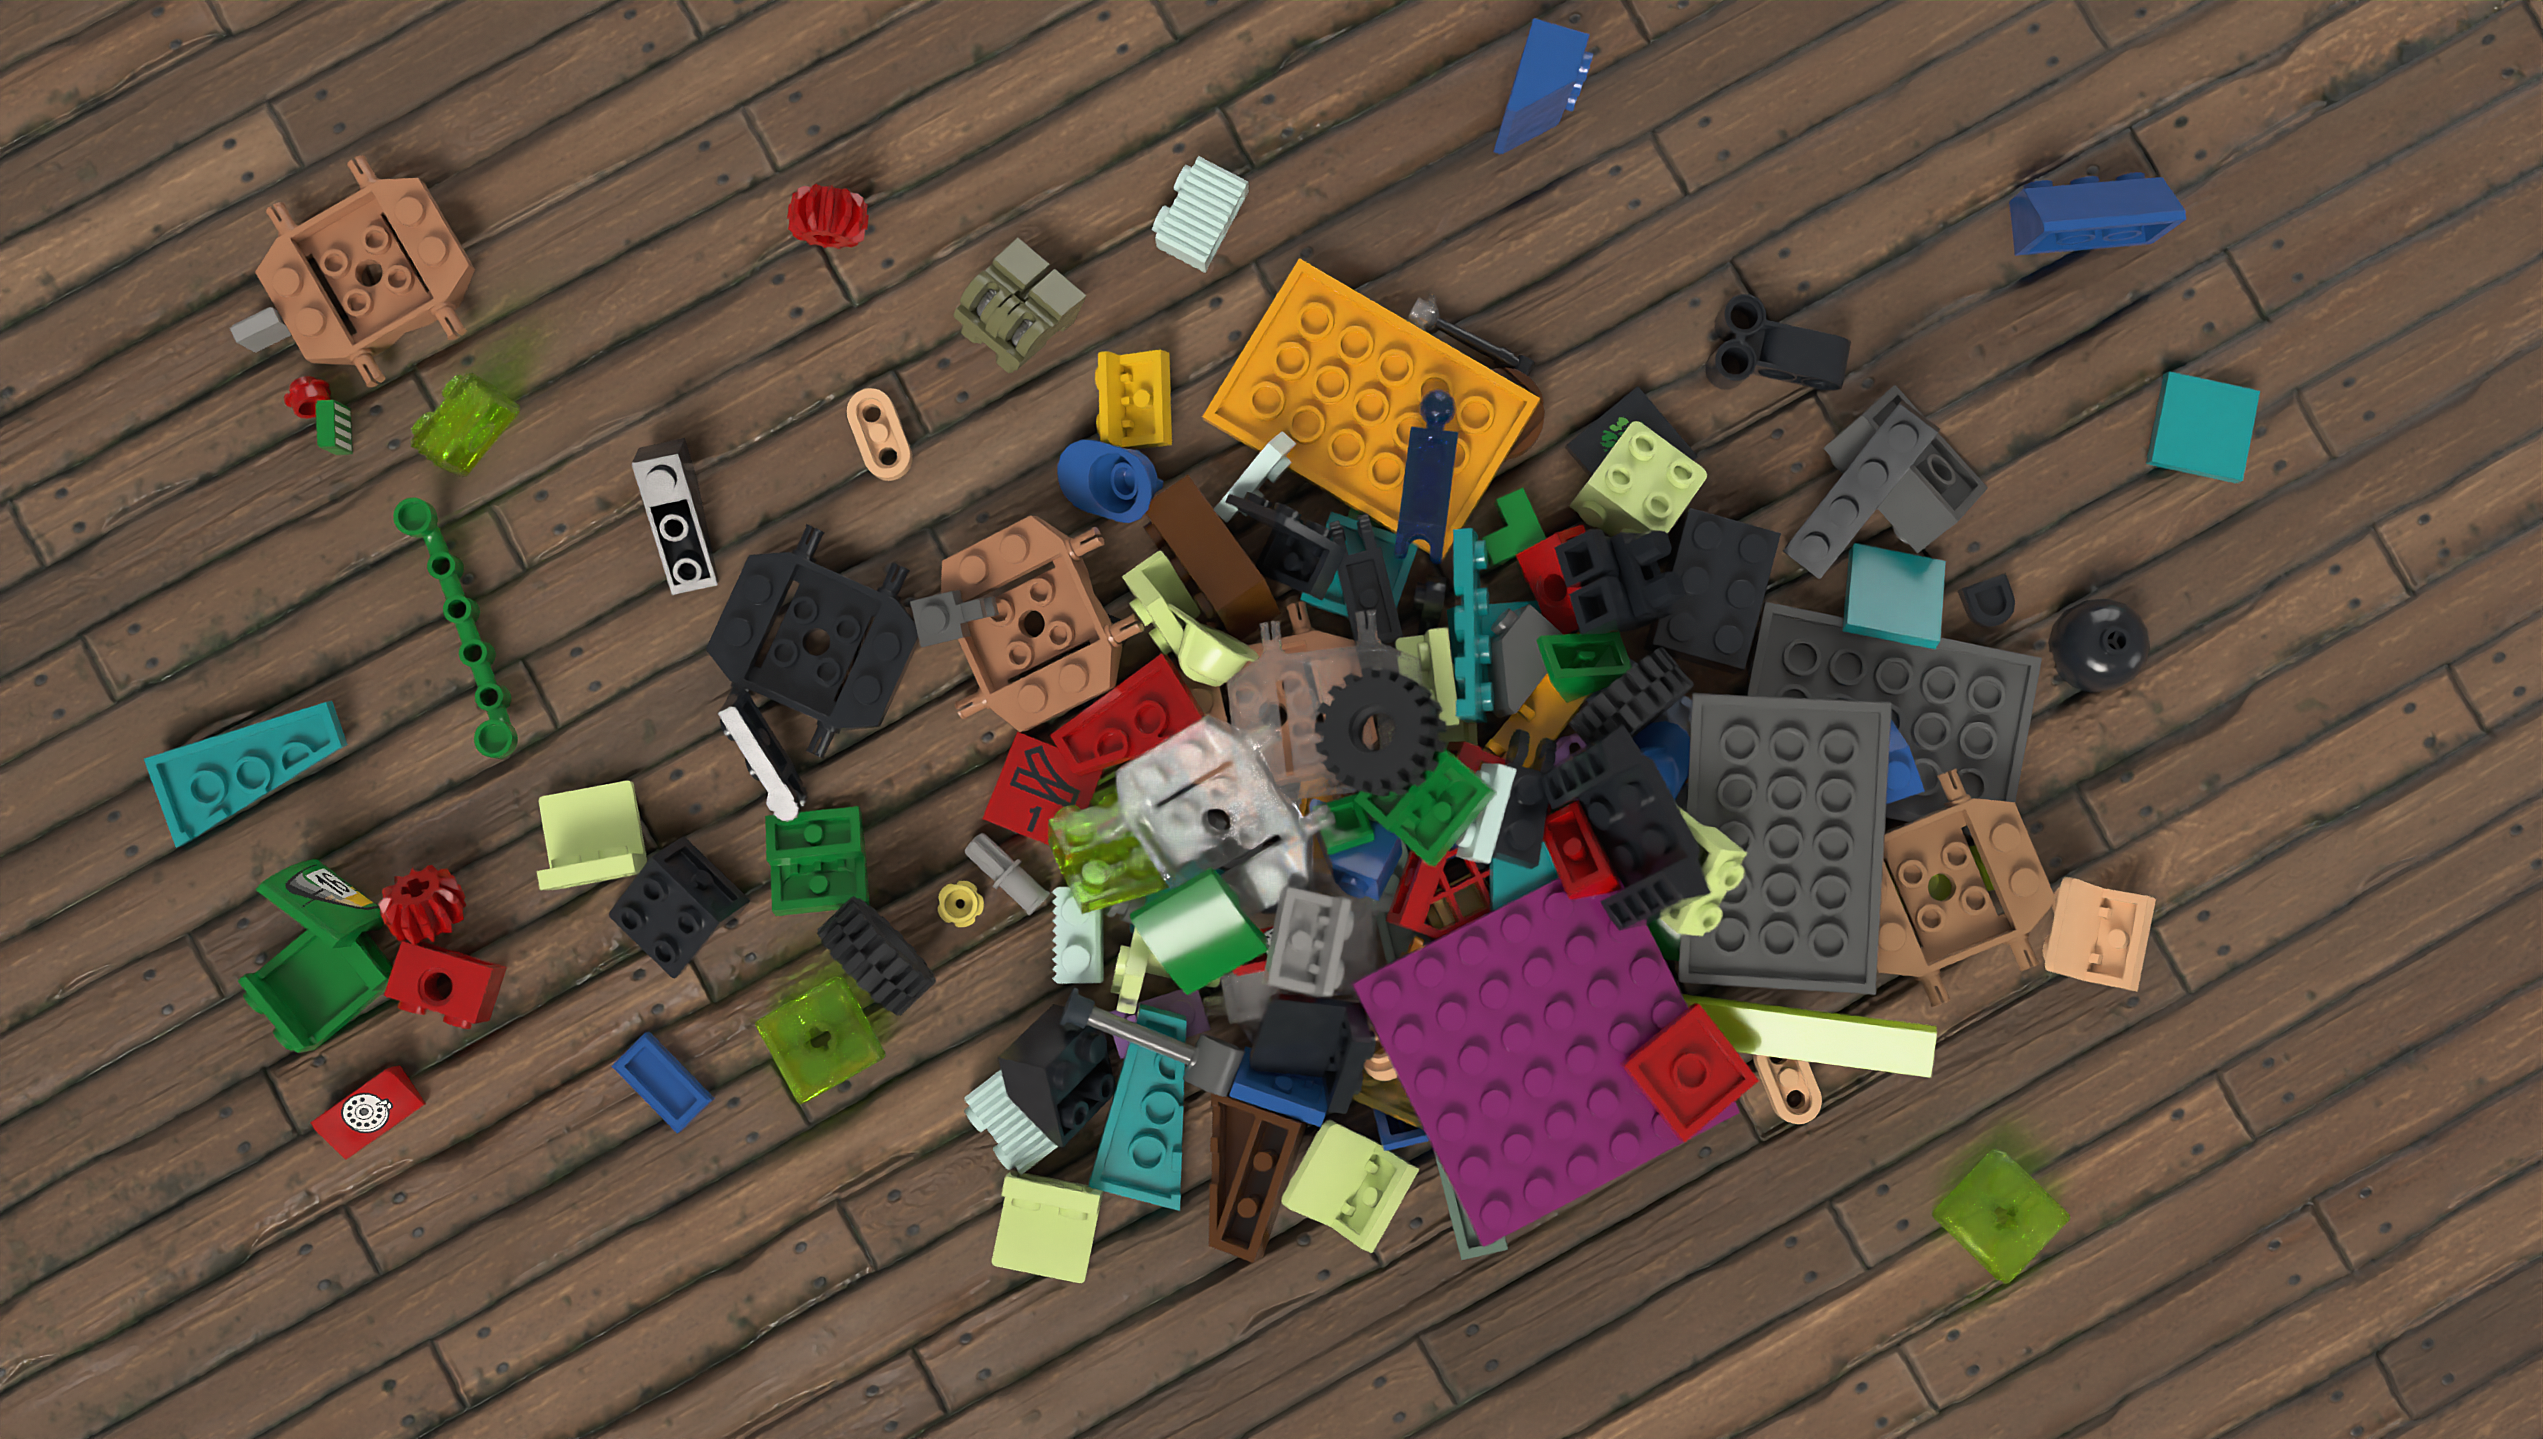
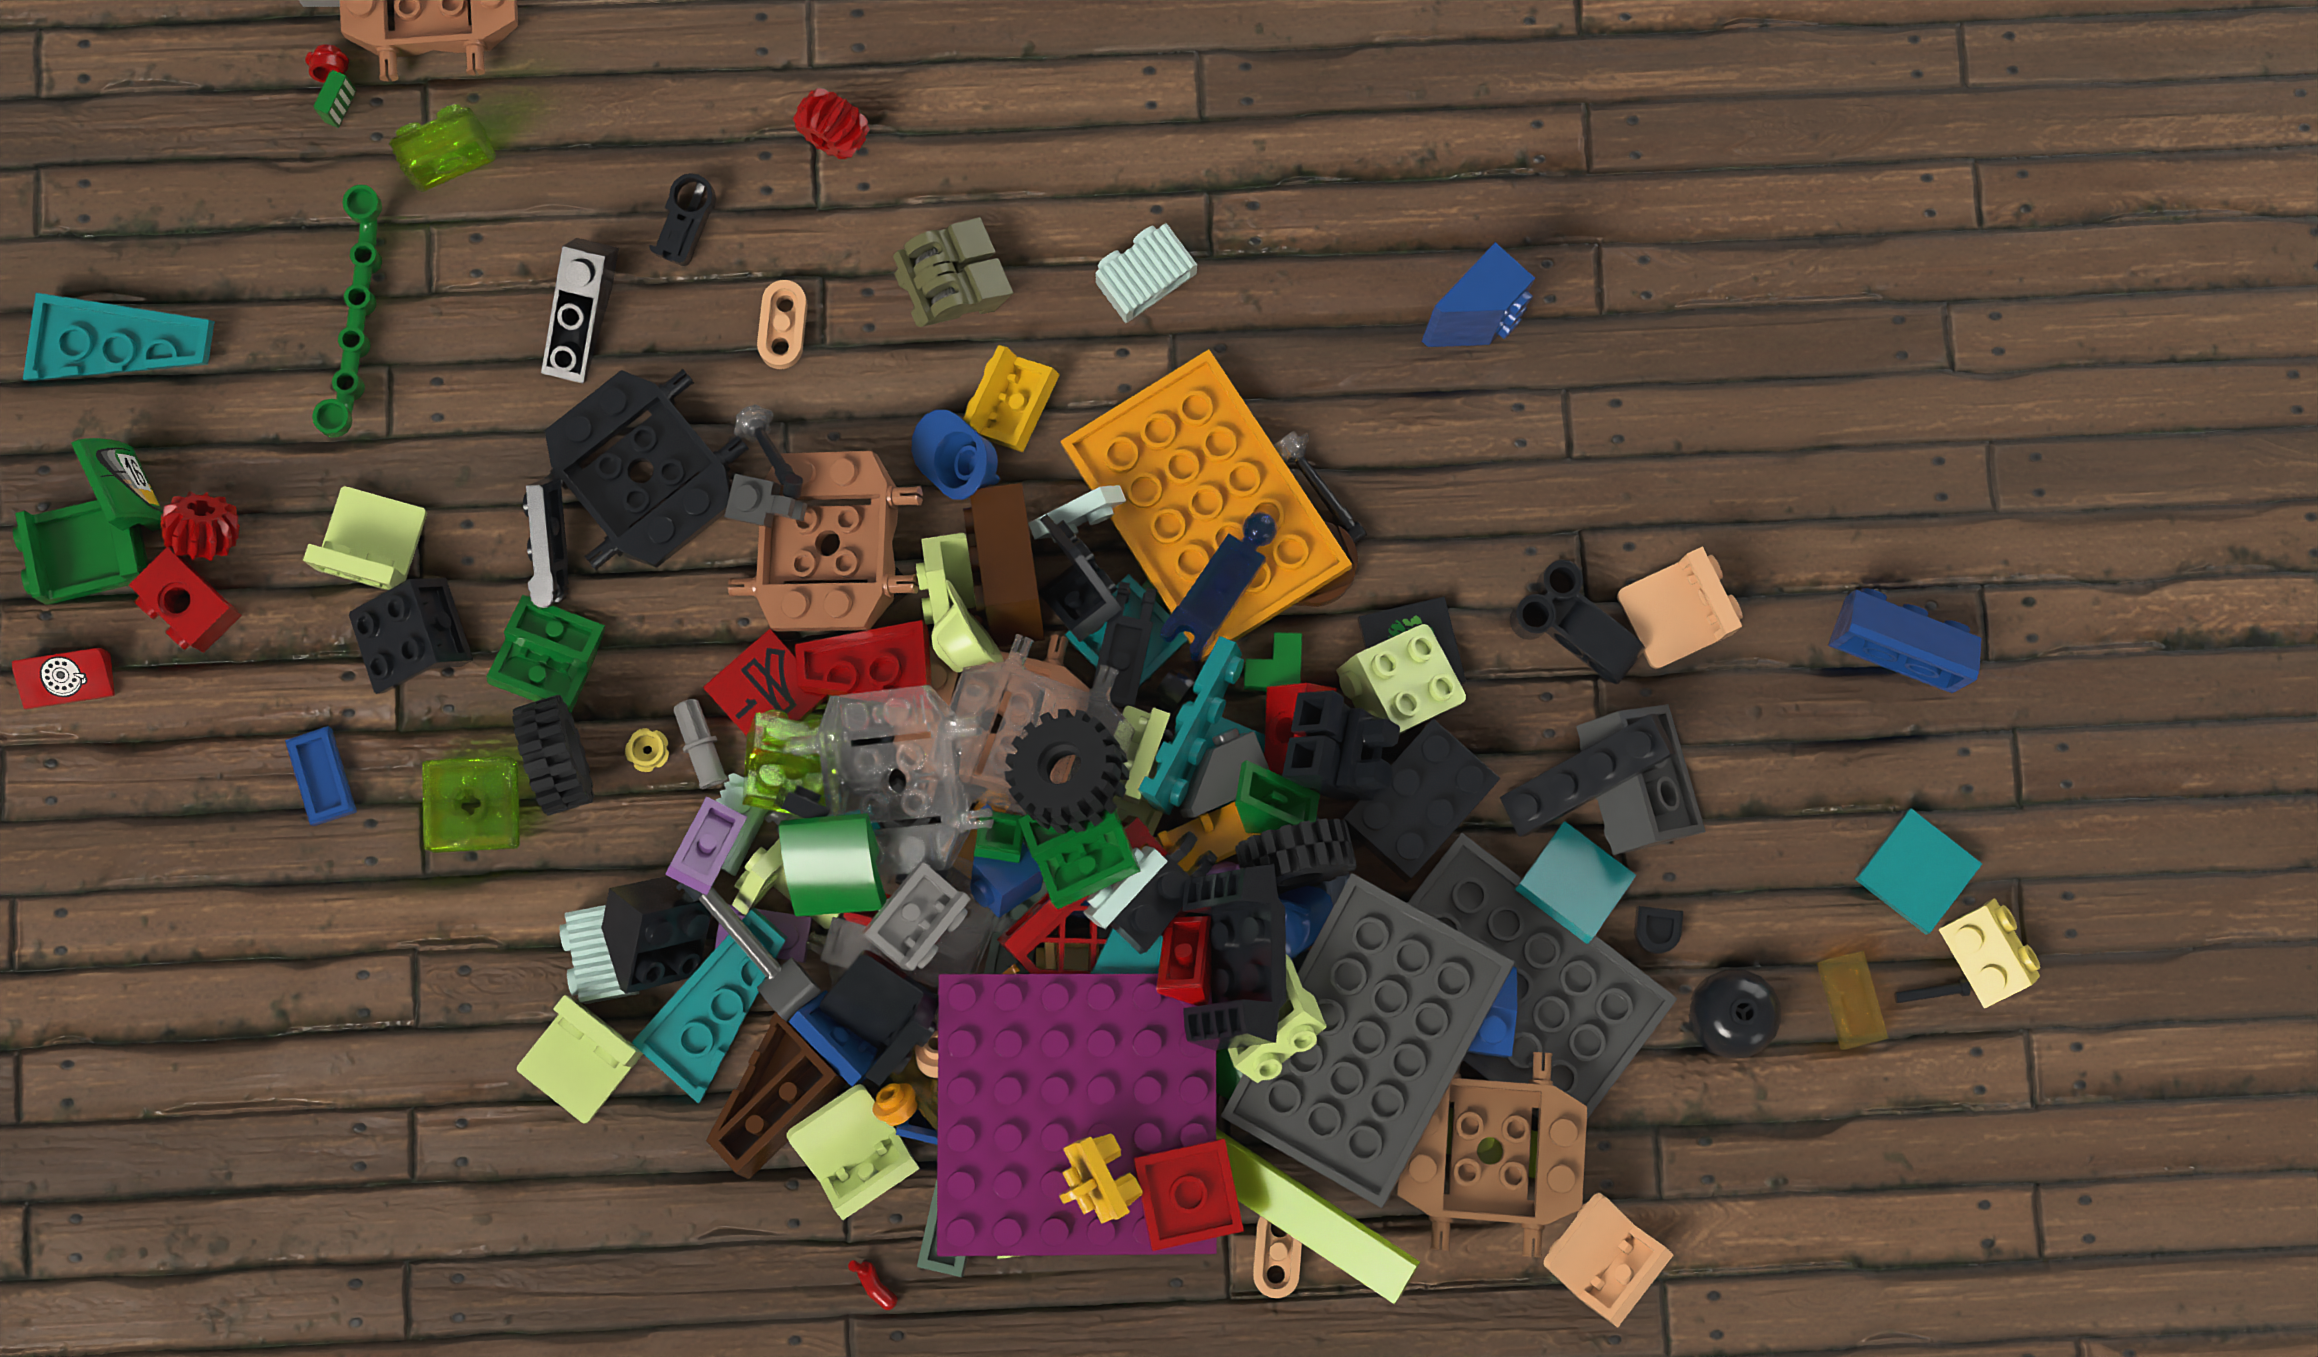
camera: 25 degrees right, 5 degrees down
none -> black piece [649,173,716,266]
none -> medium lavender plate [665,796,747,895]
none -> piece [734,404,803,499]
none -> black plate [774,784,830,818]
none -> red piece [848,1260,898,1310]
none -> light orange plate [872,1083,918,1126]
none -> yellow hips [1059,1134,1142,1224]
none -> light nougat bracket [1617,546,1743,669]
none -> clear yellow plate [1816,951,1888,1050]
none -> black piece [1894,978,1970,1003]
none -> light yellow bracket [1939,898,2040,1009]

